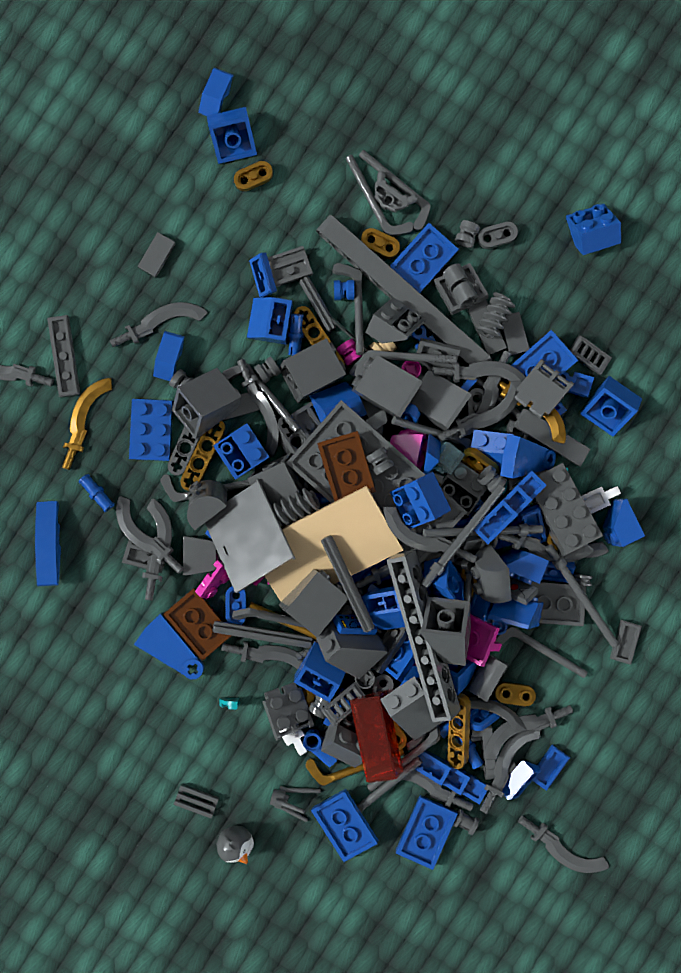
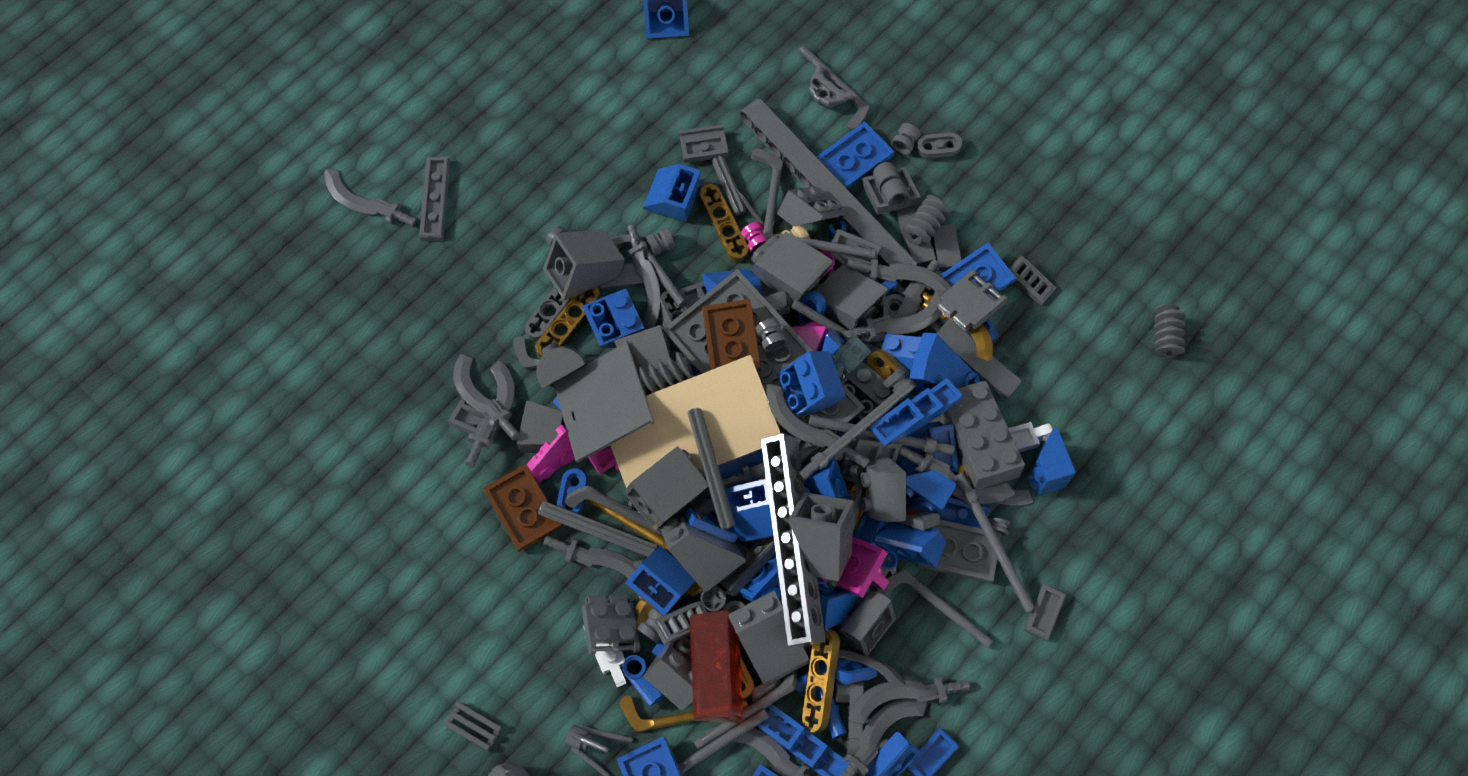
camera: 10 degrees right, 20 degrees down
blue slope [35,501,61,586] -> none
pearl gold sword [62,378,112,470] -> none
blue pin [79,474,114,512] -> none
dark grey sword [110,302,207,347] -> none
blue plate [129,399,173,461] -> none
blue piece [134,612,204,679] -> none
dark grey tile [137,232,176,278] -> none
blue slope [153,331,184,381] -> none
teal tile [219,698,240,710] -> none
pearl gold plate [234,161,273,191] -> none
blue tile [249,253,277,298] -> none
dark grey slope [279,338,346,404] -> none
blue pin [288,314,304,356] -> none
blue wheel [334,280,354,301] -> none
dark grey piece [345,154,413,236] -> none
pearl gold plate [361,228,400,259] -> none
pearl gold plate [494,682,536,706] -> none
blue plate [558,372,594,398] -> none
blue slope [566,204,621,255] -> none
blue slope [580,376,642,437] -> none

